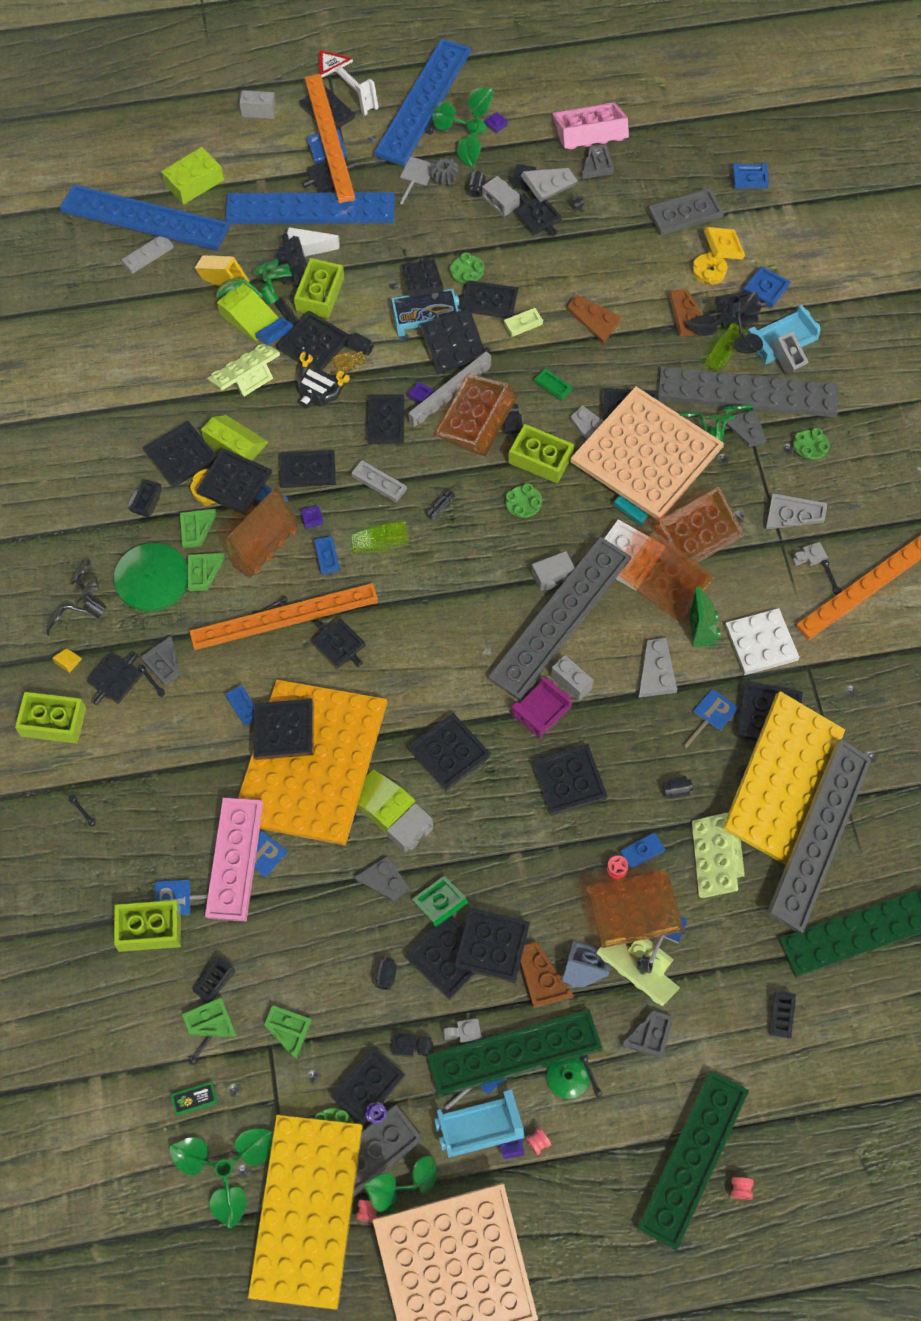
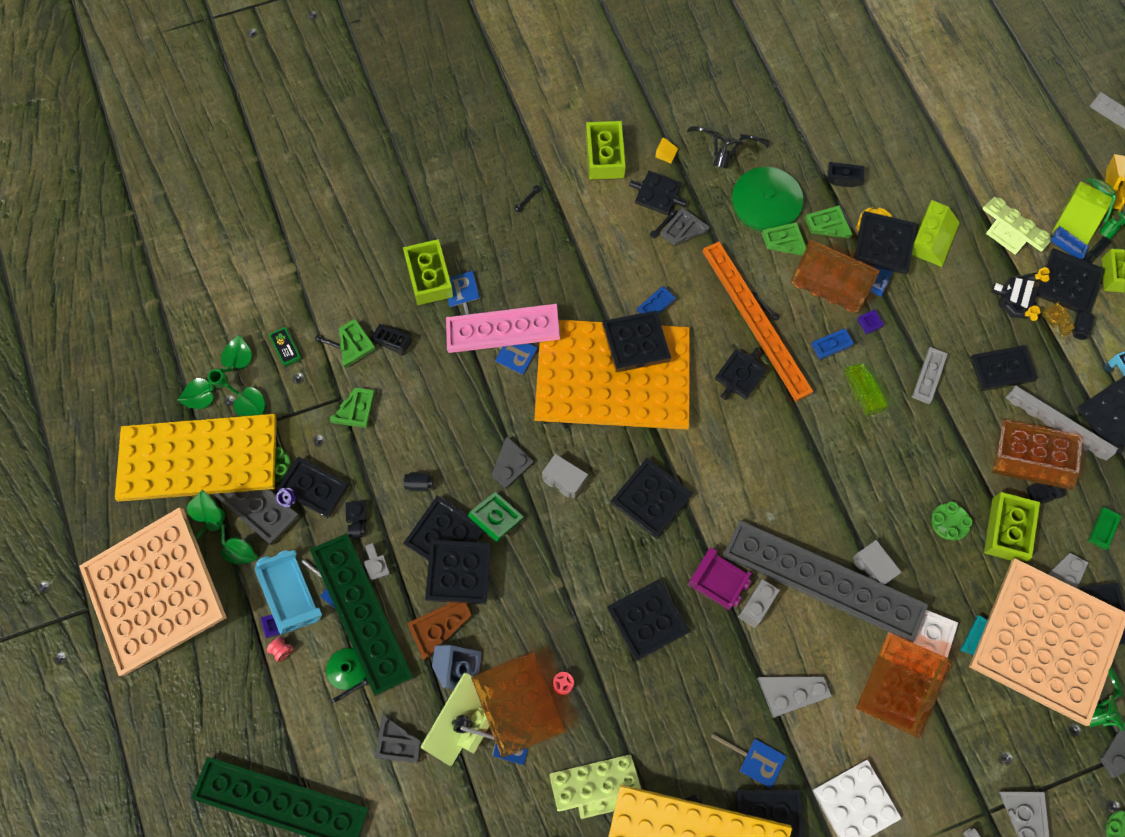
camera: 75 degrees right, 5 degrees up
black plate [143,421,217,488] -> none
black plate [280,450,336,488] -> none
lime slope [357,769,415,835] -> none
dark purple plate [409,382,433,404] -> none
black axle [426,489,455,520] -> none
blue plate [620,833,665,870] -> none
clear orange slope [651,487,745,571] -> none
black brick [663,776,693,799] -> none
green slope [689,587,721,647] -> none

